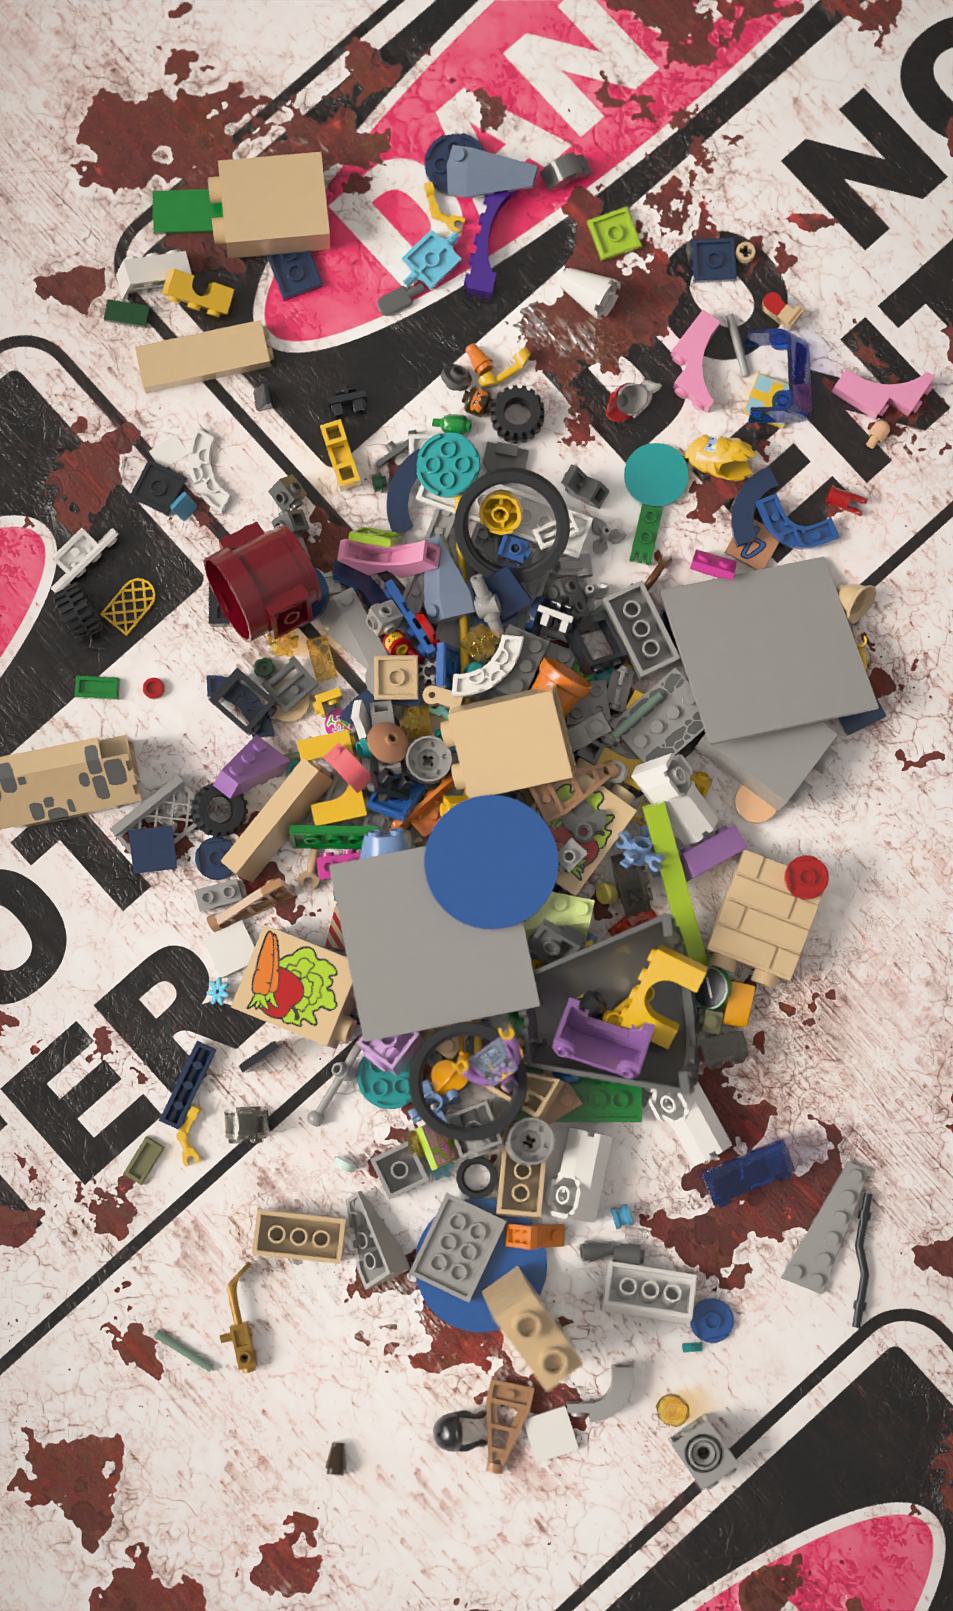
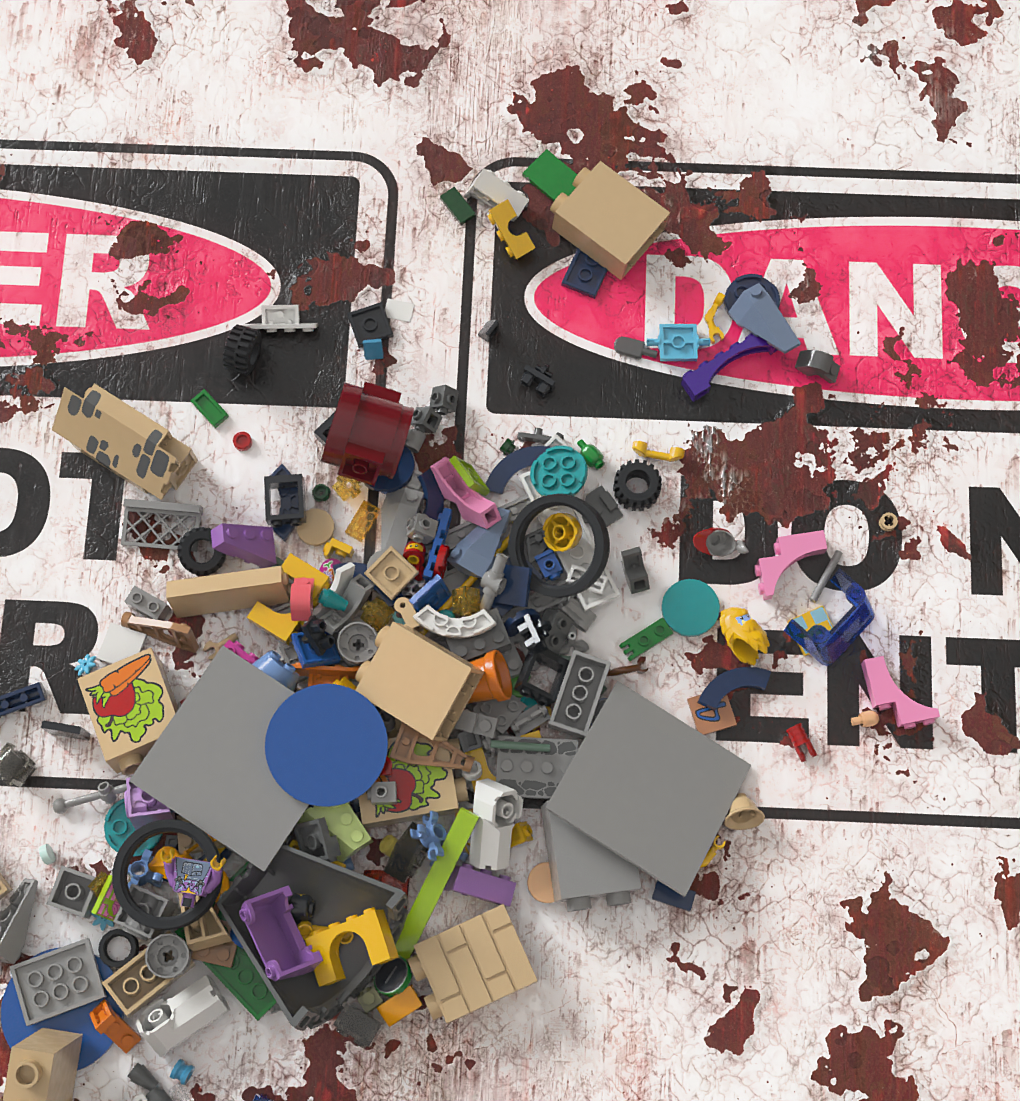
camera: 45 degrees right, 10 degrees down
yellow window [100,578,156,636] -> none
dark blue tile [128,825,177,874] -> none
tan brick [135,320,274,393] -> none
white tile [189,427,233,514] -> none
dark blue tile [195,837,234,880] -> none
dark grey plate [261,656,319,713] -> none
green tile [289,825,378,849] -> none
yellow arch [320,419,361,492] -> none
nougat dish [367,722,409,763] -> none
dark grey plate [441,363,472,391] -> none
dark brown head [461,386,494,418] -> none
orange cone [465,343,494,376] -> none
white cone [559,268,621,320] -> none
dark grey plate [562,799,606,843] -> none
lime tile [587,207,642,262] -> none
light grey plant [592,517,627,555] -> none
white brick [649,1081,732,1166] -> none
dark pink bracket [690,549,737,580] -> none
dark blue tile [691,238,737,283] -> none
blue plate [755,494,840,550] -> none
leg [762,292,804,331] -> none
red tile [784,855,829,900] -> none

